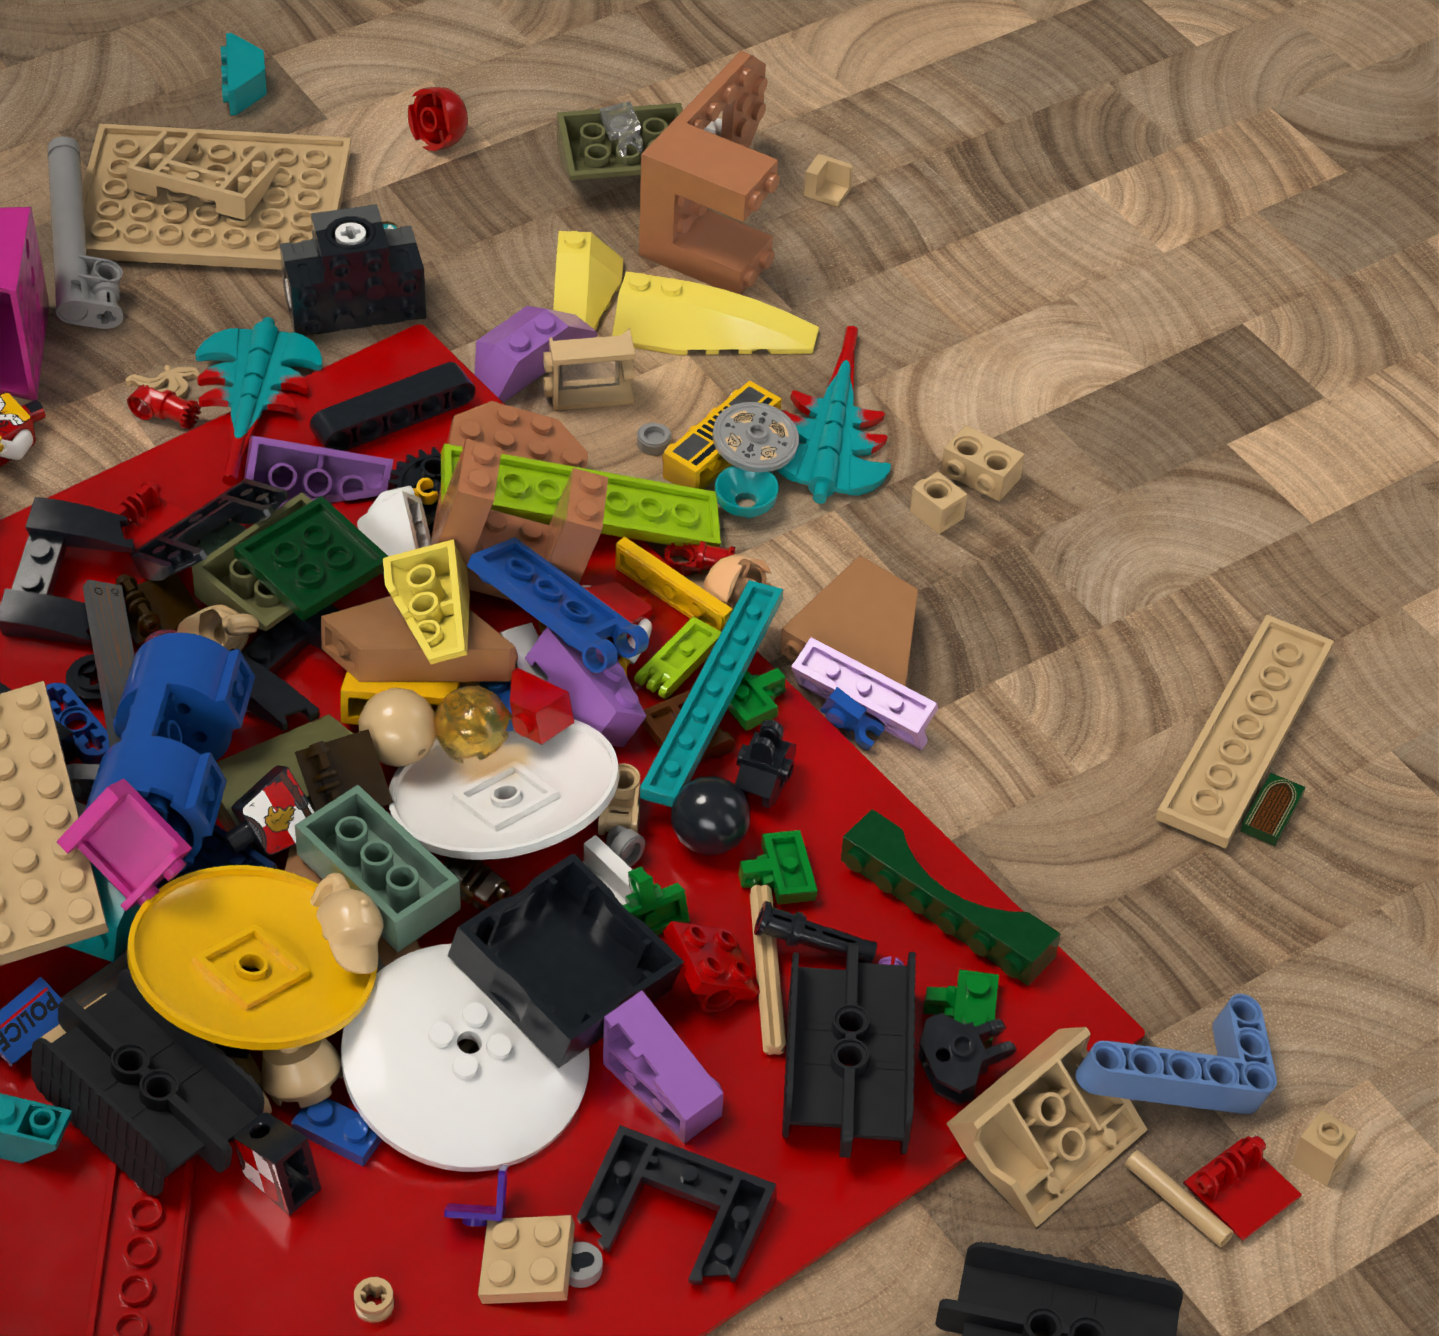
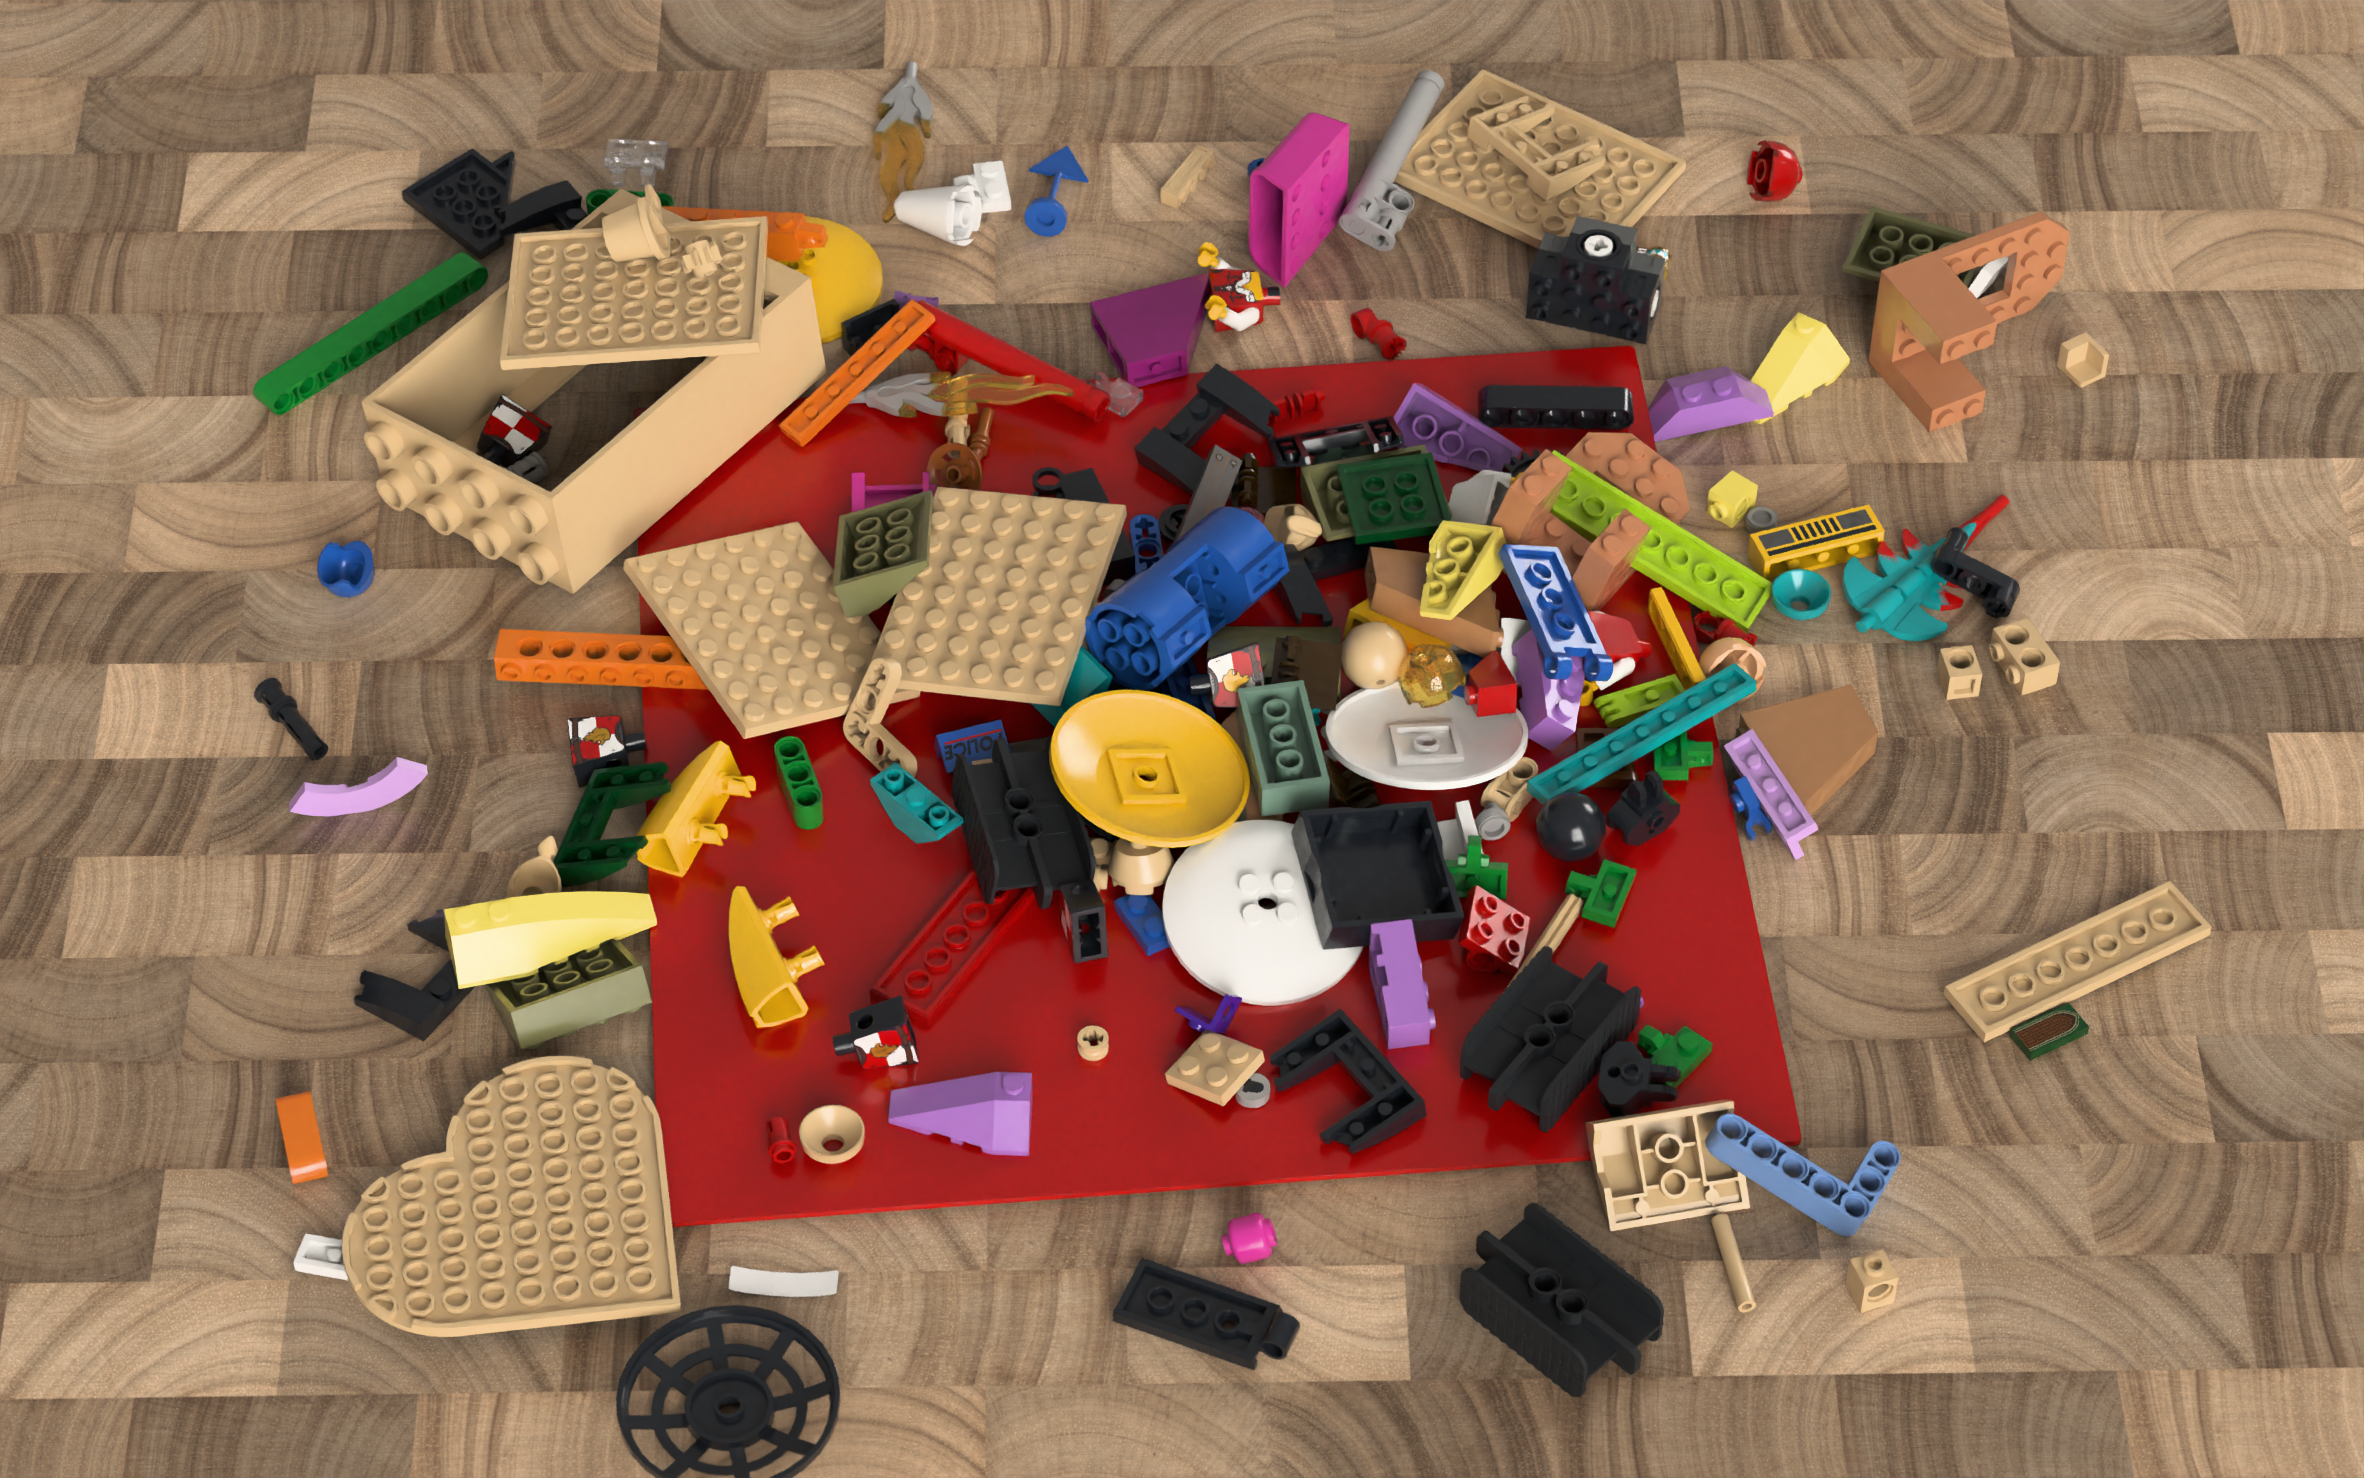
camera: 35 degrees right, 0 degrees up
dark pink panel [56,779,192,911] -> none
tan piece [126,365,200,399] -> none
teal animal [195,317,322,486] -> none
teal slope [220,33,267,116] -> none
tan hair [310,873,384,974] -> none
tan window [543,328,635,411] -> none
clear plate [600,101,643,157] -> none
light yellow wedge [612,271,819,355] -> none
light grey shield [712,402,799,472] -> none
black pin [754,901,877,963] -> none
dark green arch [841,809,1061,986] -> none
red hinge [1183,1136,1302,1241] -> none
none -> light yellow brick [1706,470,1758,528]
none -> black beam [1930,527,2020,619]

